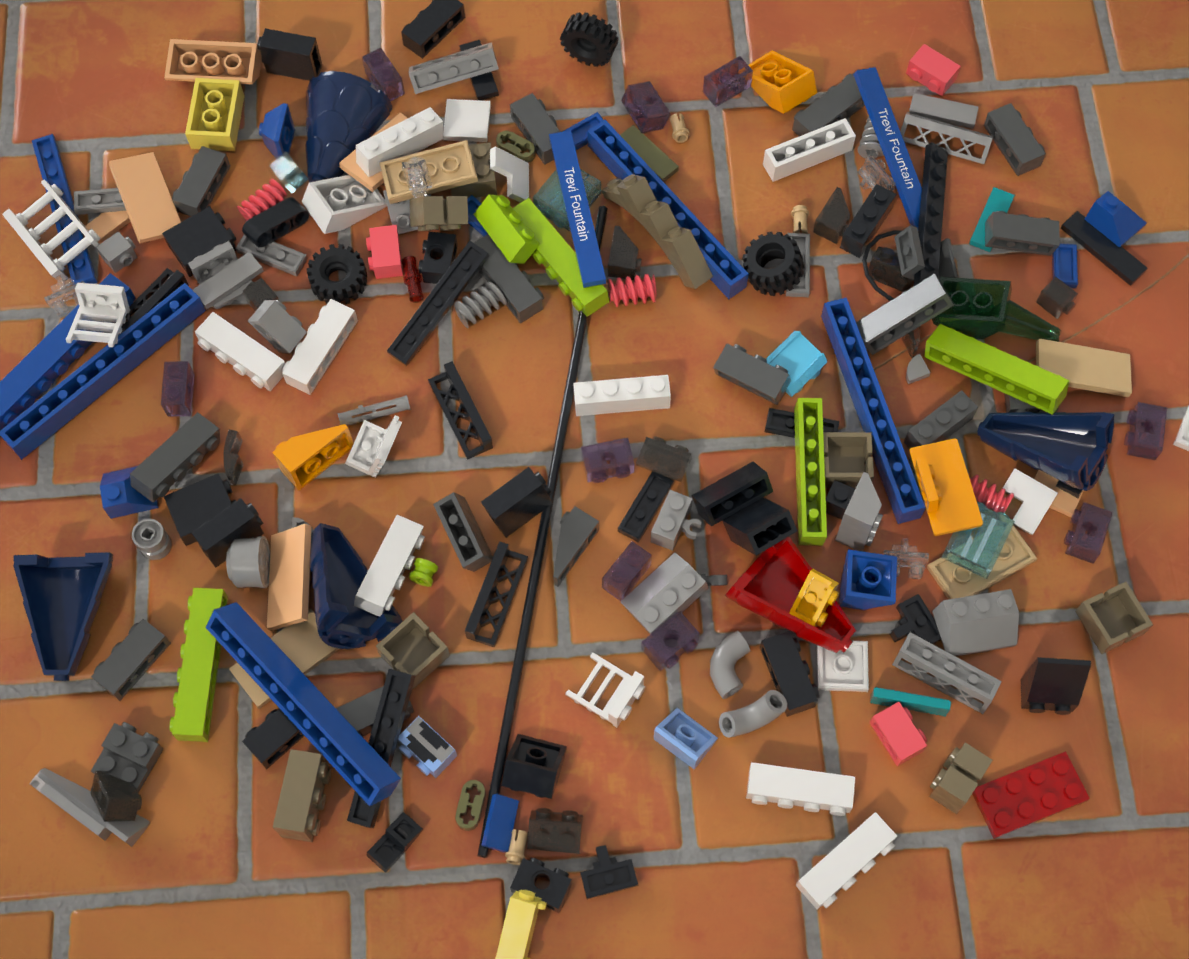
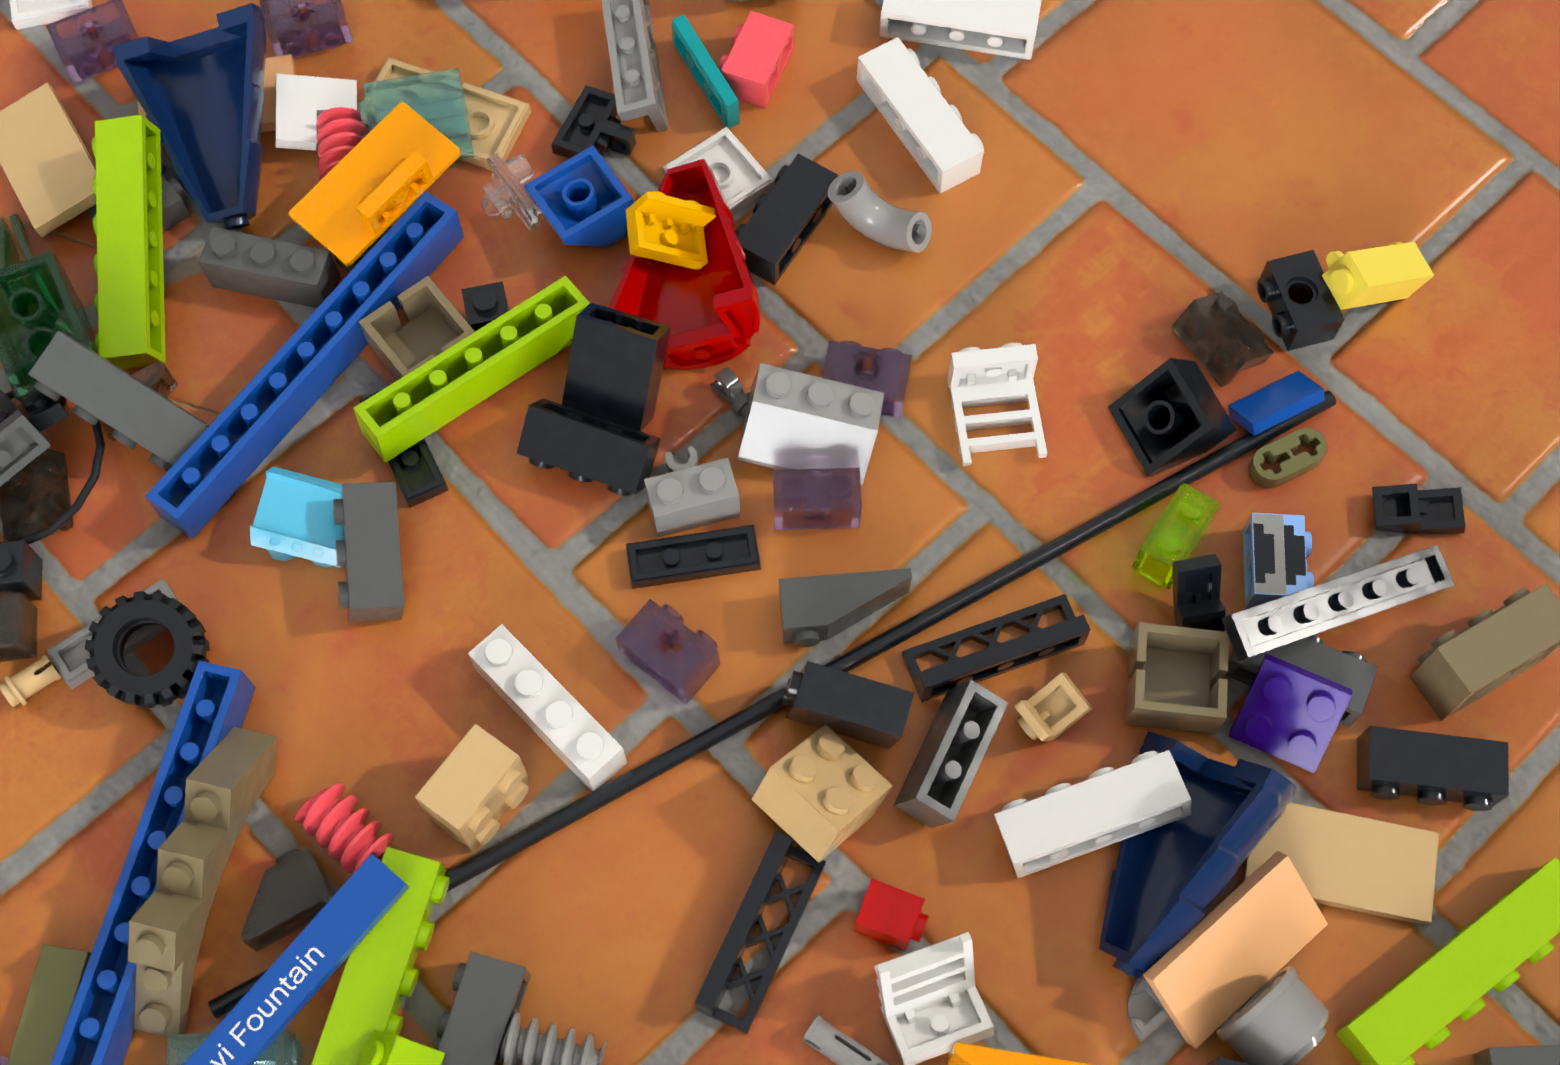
camera: 130 degrees left, 0 degrees up
blue brick [205,602,401,806] -> none
lime wheel [409,558,438,587] -> none
tan pin [505,830,529,865] -> none
black hinge [580,845,638,899] -> none
clear smoke bracket [636,437,692,482] -> none
light blue slope [653,708,718,770] -> none
light grey cylinder [710,630,751,699] -> none
light grey slope [835,472,883,551] -> none
light grey tile [906,354,931,384] -> none
light grey slope [932,589,1019,656] -> none
none -> tan brick [415,724,530,852]
none -> tan brick [751,724,893,863]
none -> red brick [854,879,929,952]
none -> tan bracket [1014,672,1093,742]
none -> clear neon green brick [1132,483,1220,589]
none -> black slope [1172,554,1226,632]
none -> dark purple plate [1229,653,1352,773]

